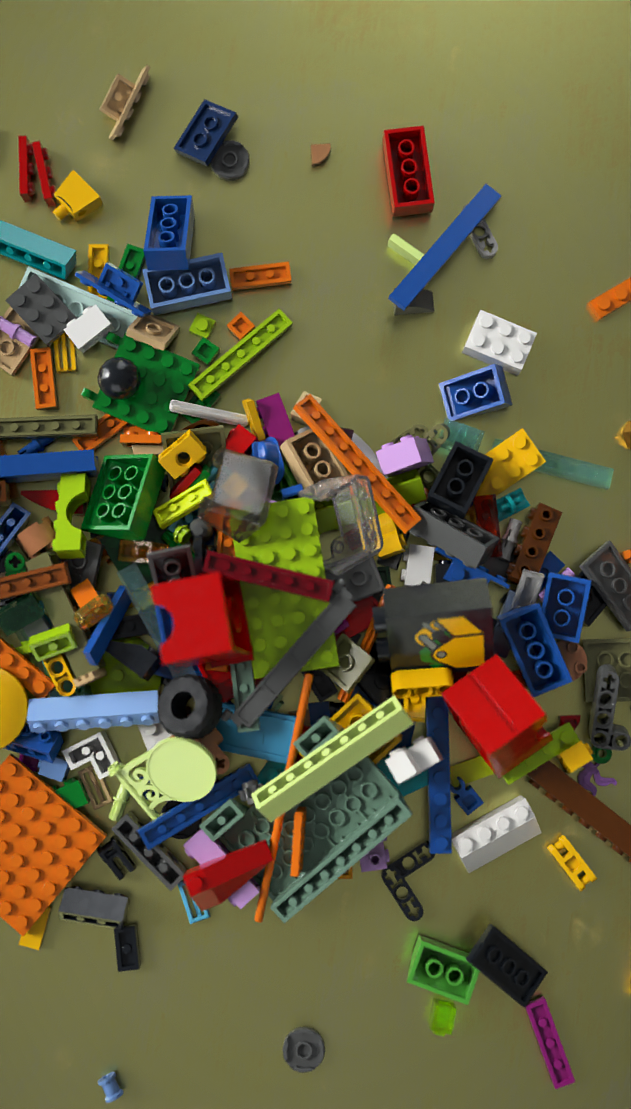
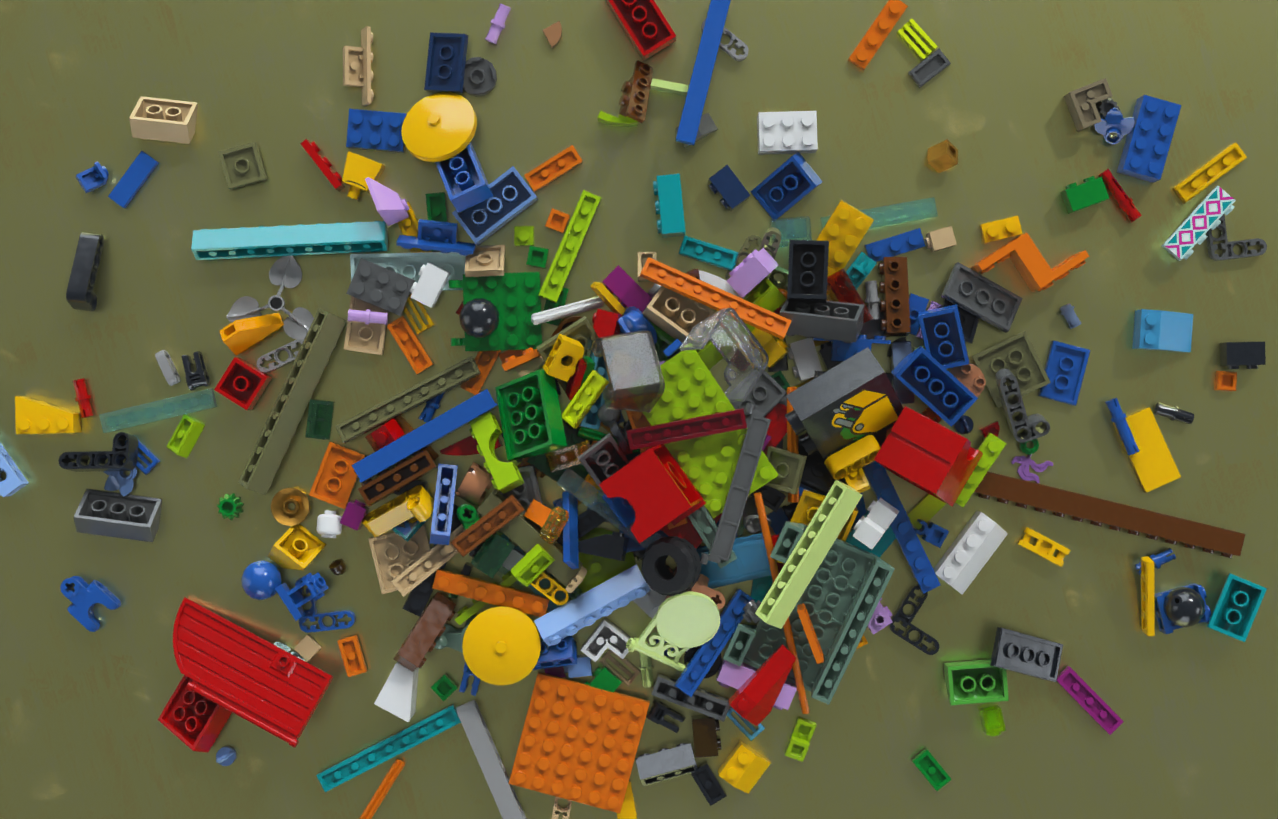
camera: 20 degrees left, 5 degrees up
red plate [18,136,35,202] -> none
lime plate [173,525,191,545] -> none
dark grey tile [283,1026,325,1073] -> none
light grey tile [511,569,545,609] -> none
yellow brick [556,741,593,774] -> none
none -> blue plate [346,109,407,153]
none -> lavender slope [365,177,410,226]
none -> yellow dish [401,92,477,162]
none -> lavender pin [485,4,511,44]
none -> lime slope [597,110,639,127]
none -> reddish brown bracket [619,60,654,123]
none -> teal brick [653,173,686,238]
none -> teal tile [678,235,739,271]
none -> dark brown brick [691,715,722,758]
none -> dark blue brick [708,165,750,211]
none -> yellow slope [717,740,771,794]
none -> light grey piece [743,497,771,533]
none -> lime slope [785,716,816,762]
none -> blue plate [864,228,926,262]
none -> green plate [912,748,952,791]
none -> tan brick [925,226,957,253]
none -> dark blue tile [953,415,974,434]

